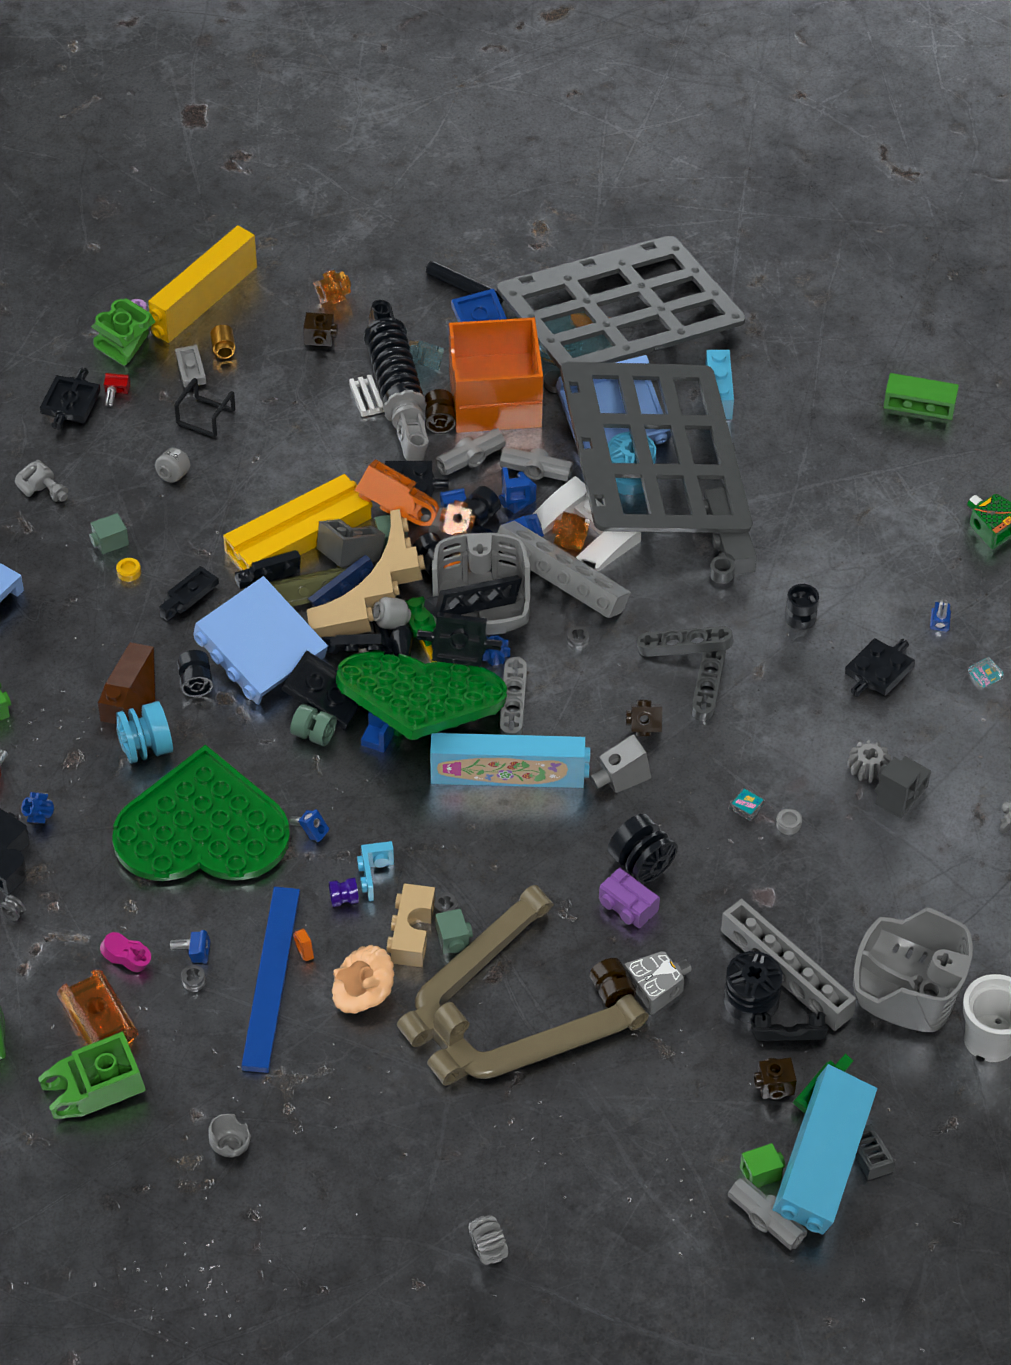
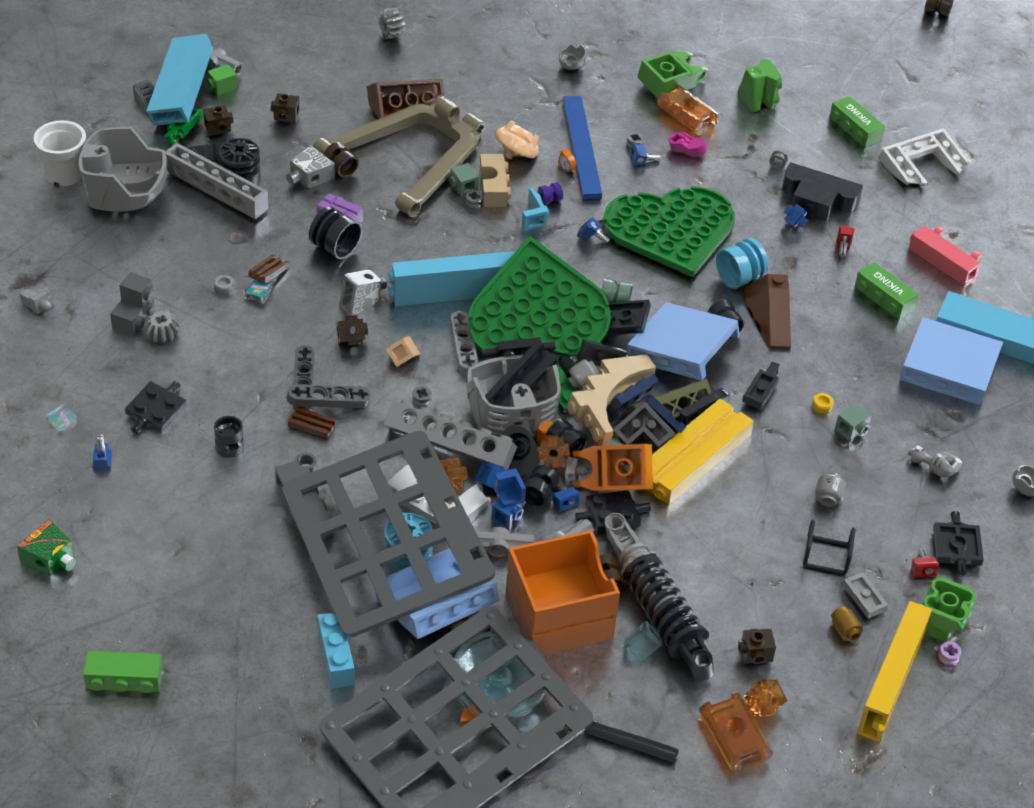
camera: 165 degrees right, 5 degrees down
white tile [349,374,384,417] -> none
blue plate [451,289,507,322] -> none
none -> reddish brown tile [248,254,289,284]
none -> dark brown brick [270,93,300,123]
none -> reddish brown tile [288,406,337,439]
none -> reddish brown wedge [366,79,445,119]
none -> light nougat panel [386,336,420,367]
none -> dark blue wing [643,395,686,433]
none -> clear orange piece [699,692,773,772]

